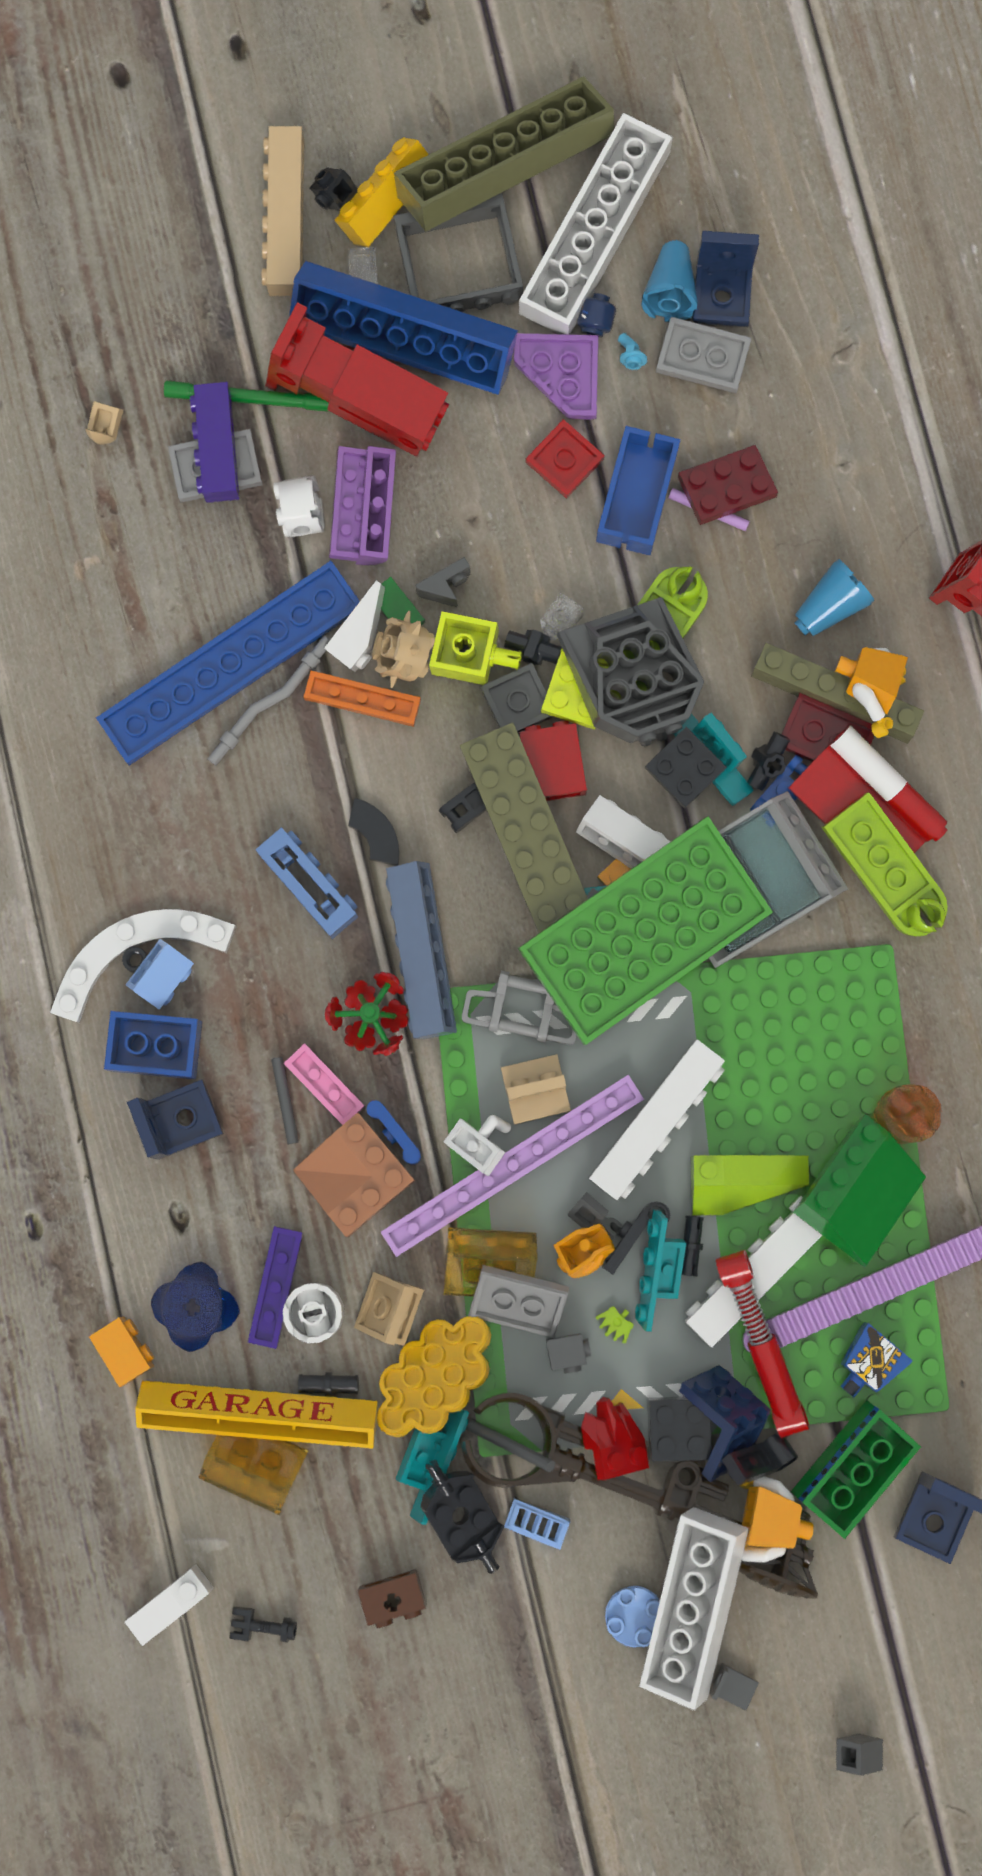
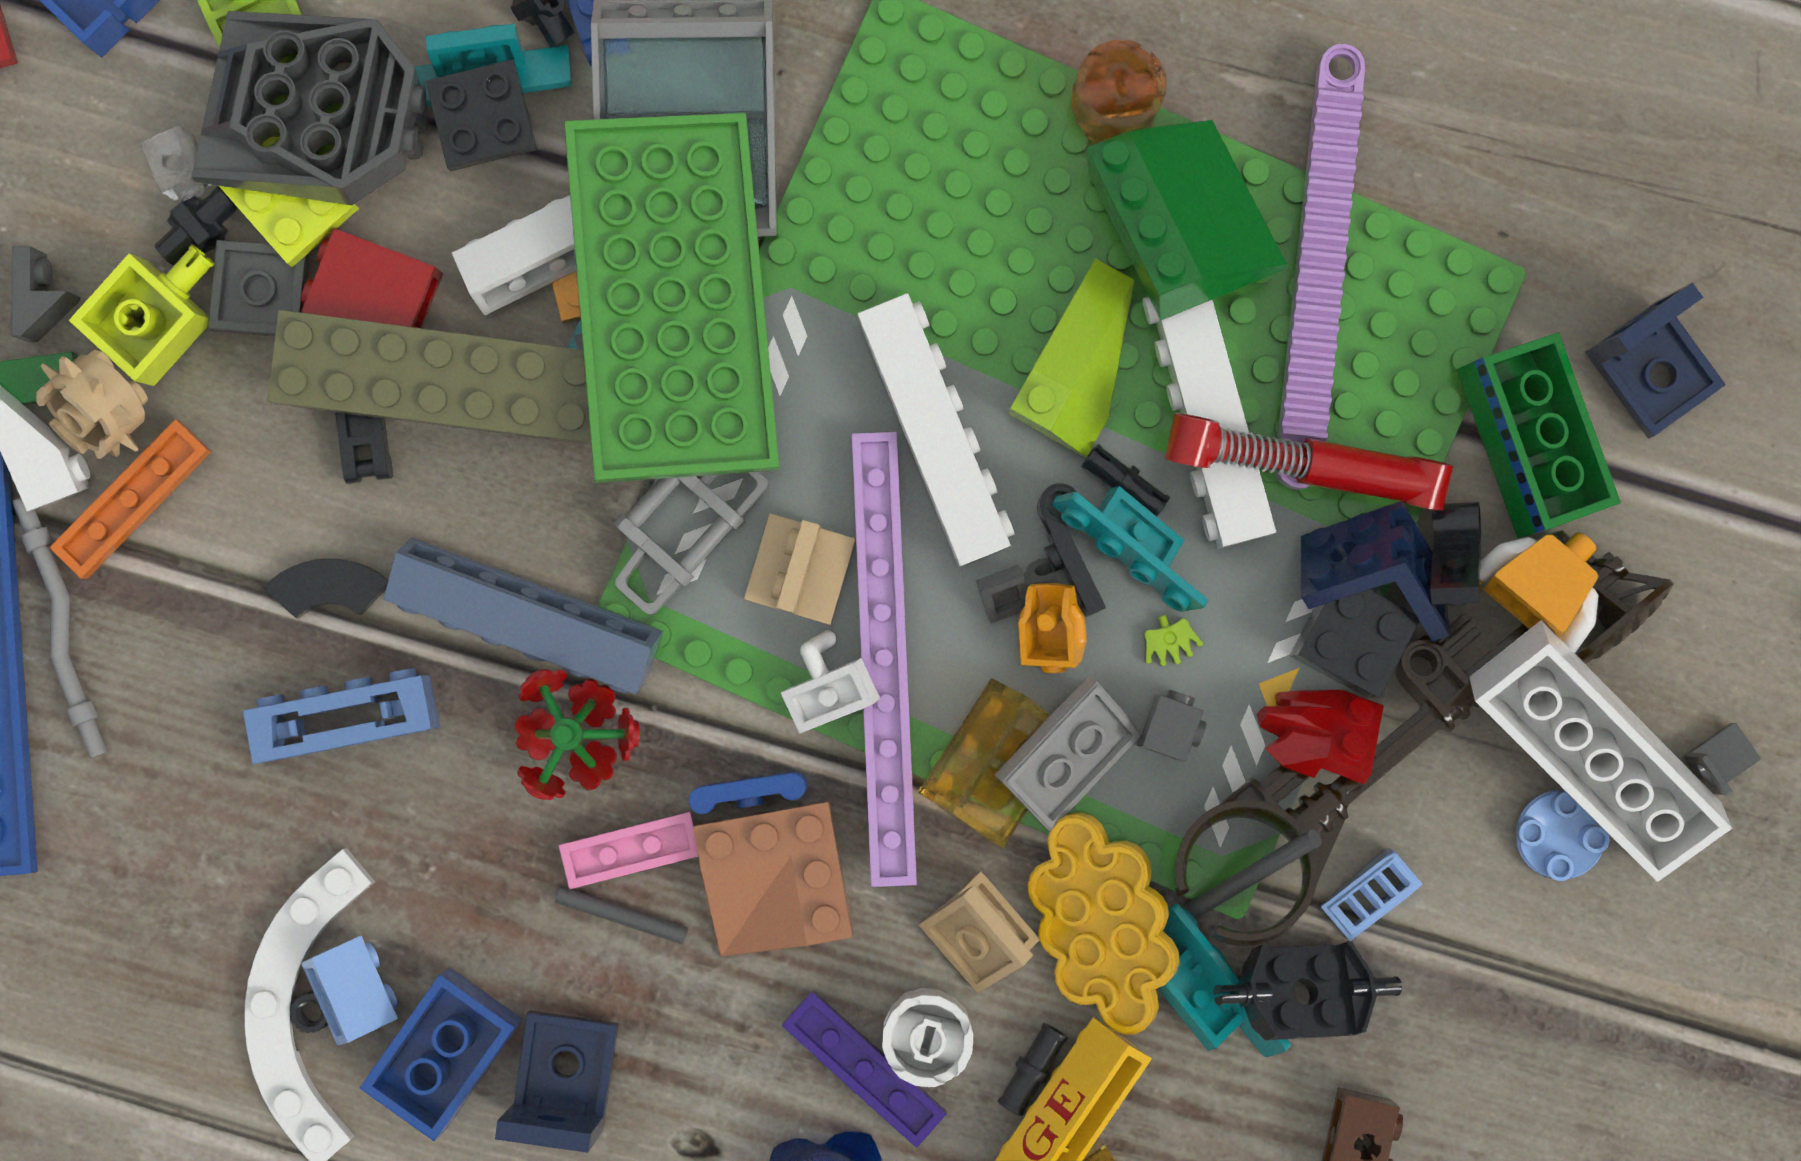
camera: 60 degrees left, 5 degrees up
torso [840,1322,913,1397] -> none

